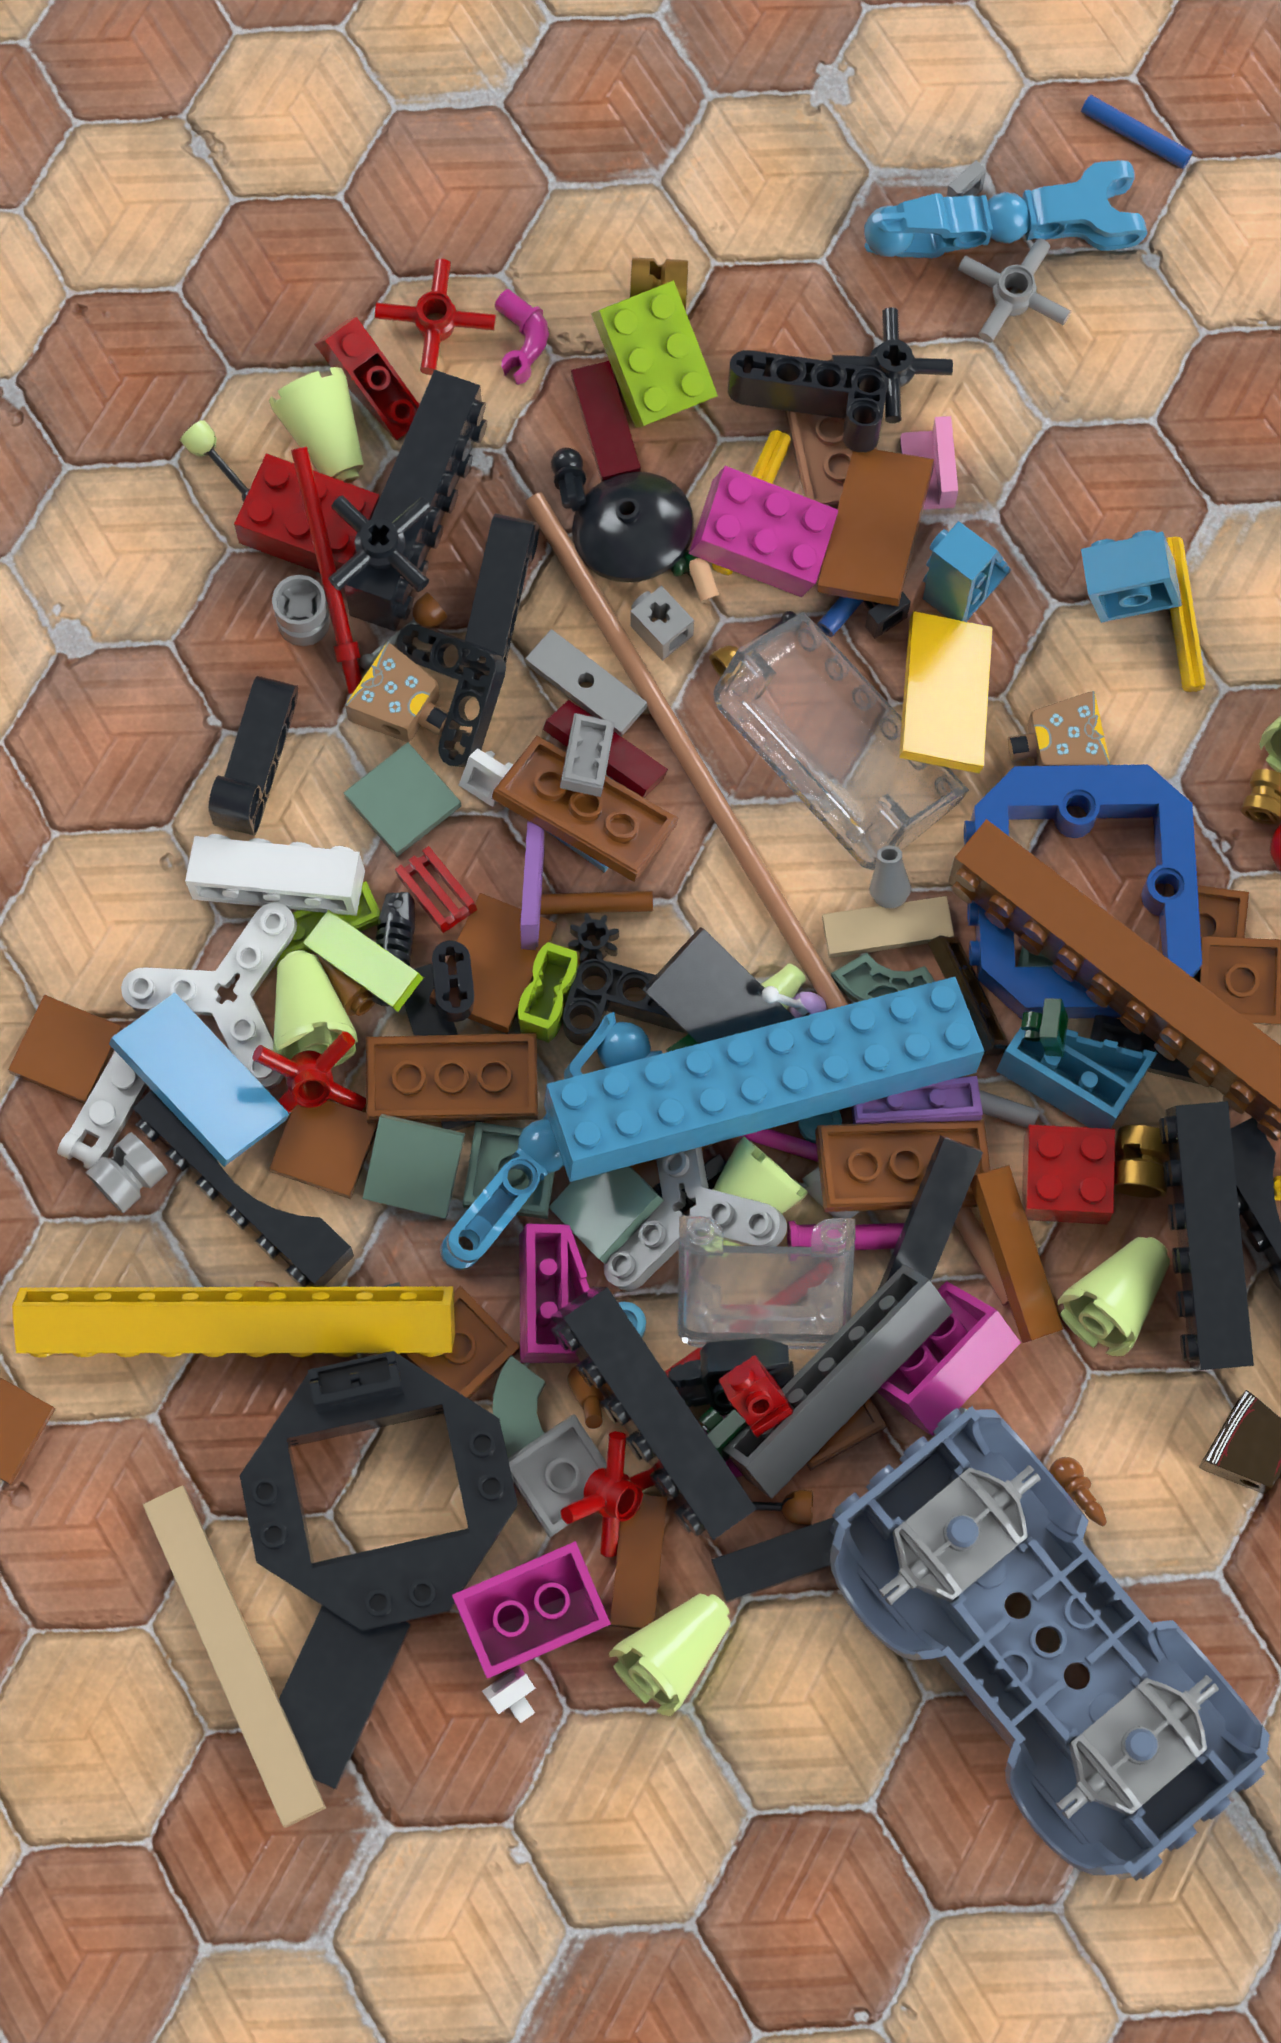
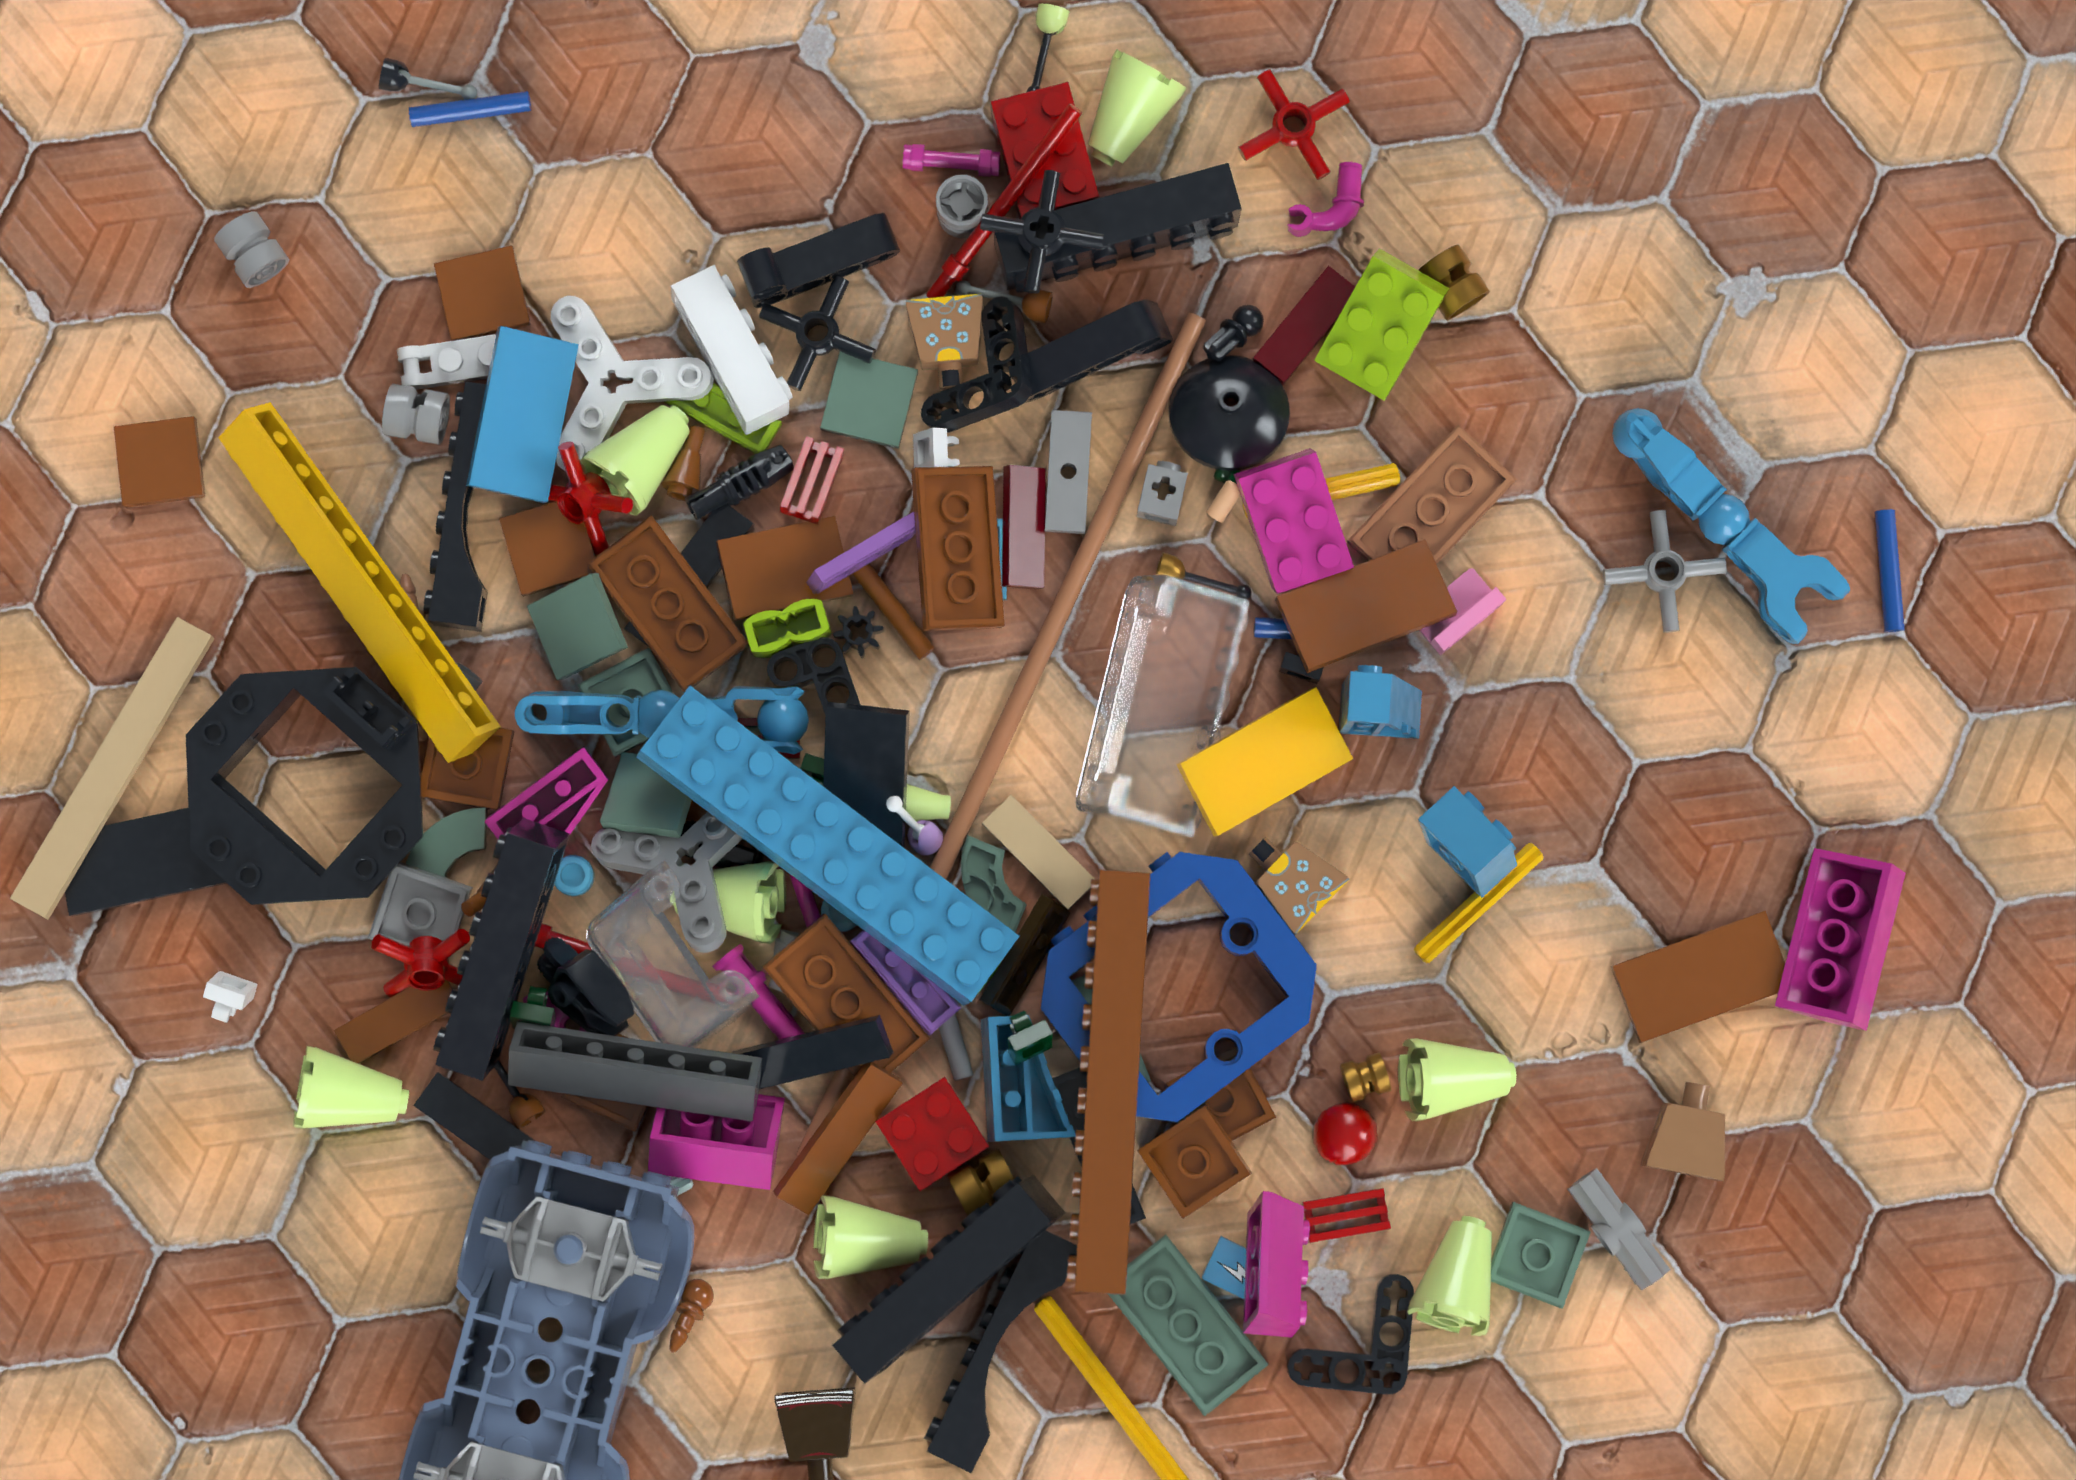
camera: 55 degrees right, 10 degrees up
tile [303,910,424,1011] -> none
red slope [314,316,420,441] -> none
black beam [432,940,474,1022] -> none
dark pink slope [452,1541,611,1679] -> none
light grey plate [560,713,615,797] -> none
red brick [719,1355,794,1437] -> none
black beam [727,350,887,453] -> none
black bar [831,307,953,423] -> none
light grey cone [869,846,911,908] -> none
light grey tile [946,160,986,197] -> none
none -> black bar [759,275,876,391]
none -> dark pink bar [903,144,1000,177]

